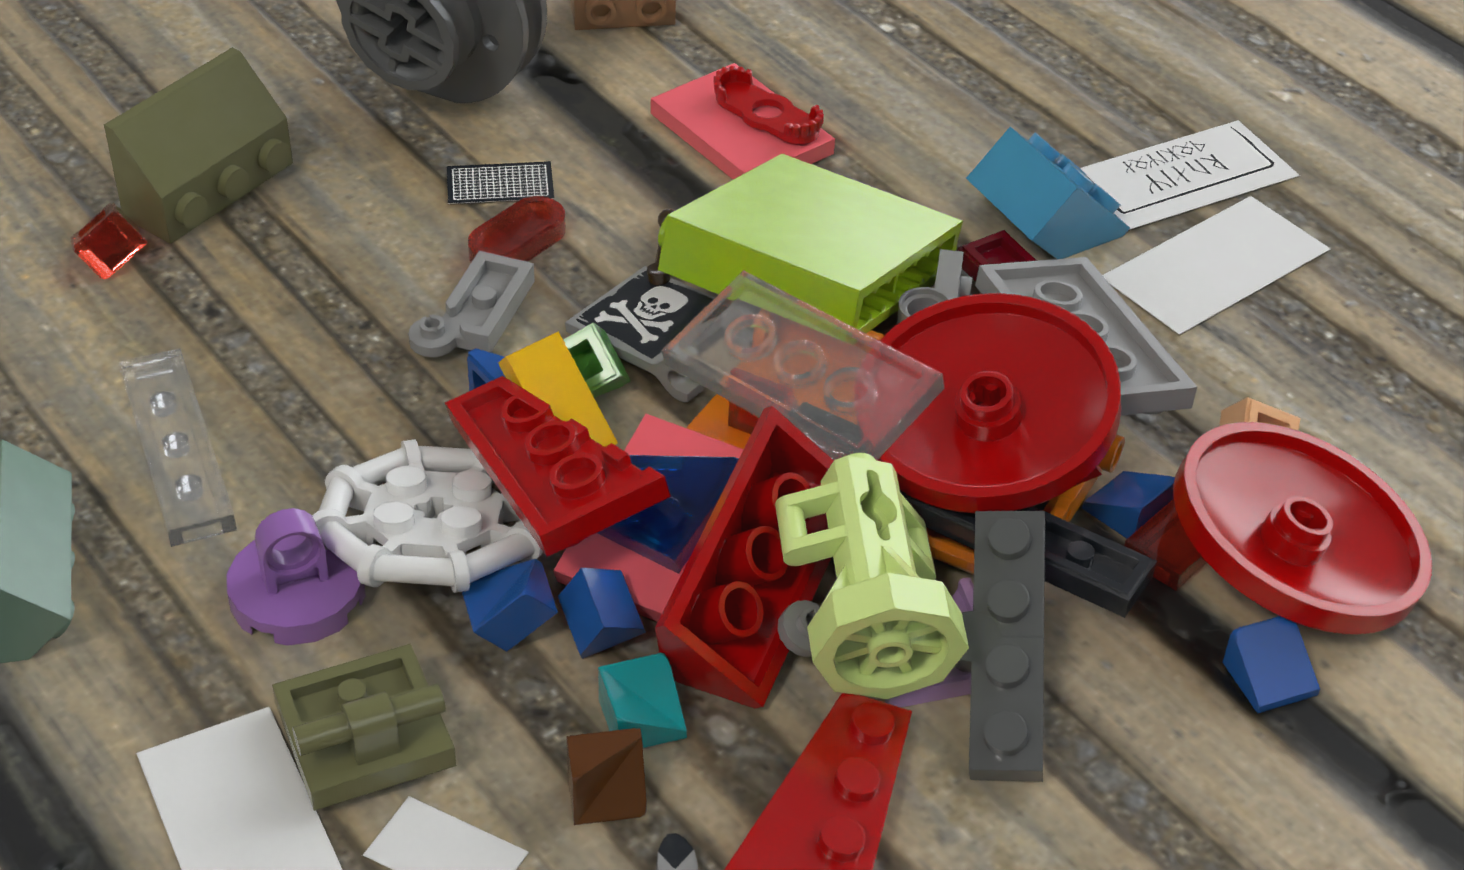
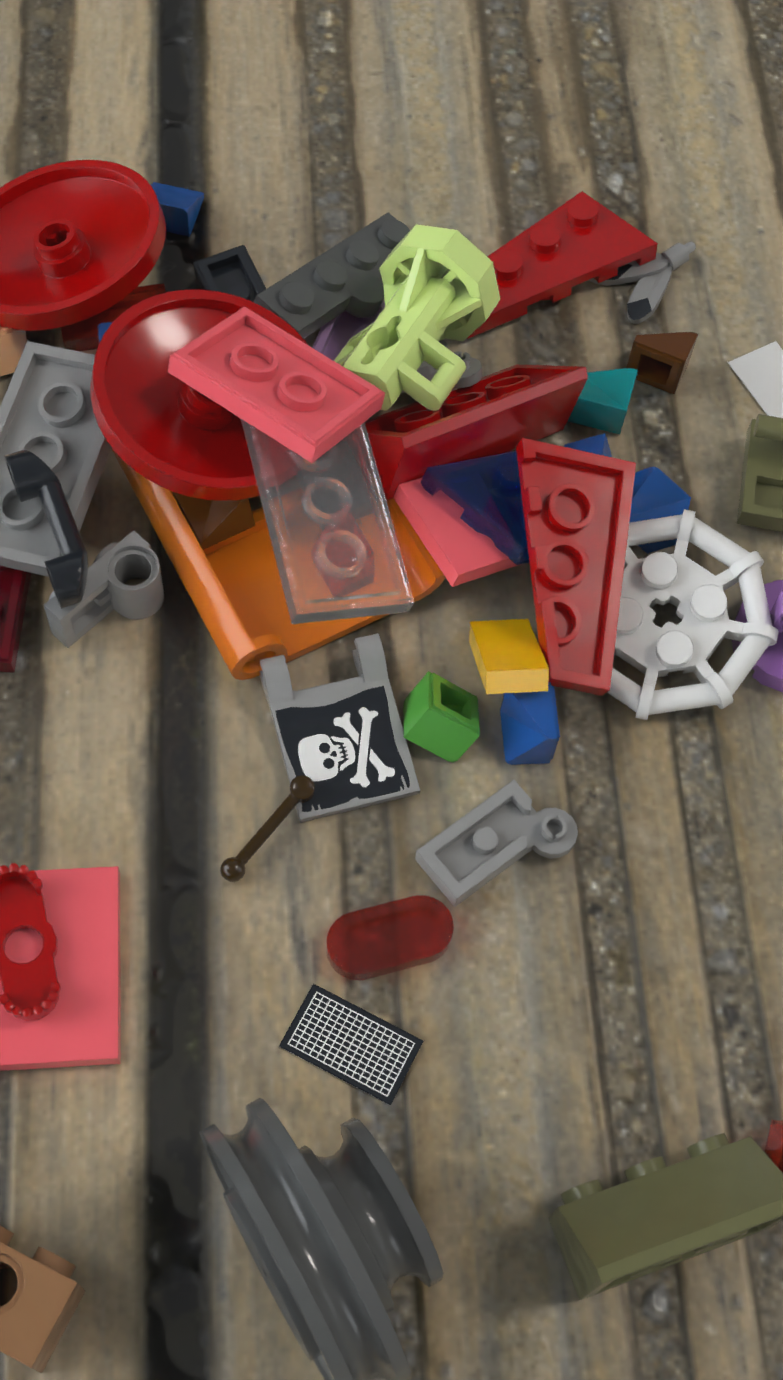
camera: 150 degrees left, 20 degrees up
lime brick [658,154,963,346] -> none
none -> black bar [4,450,88,609]
none -> coral tile [168,307,385,463]

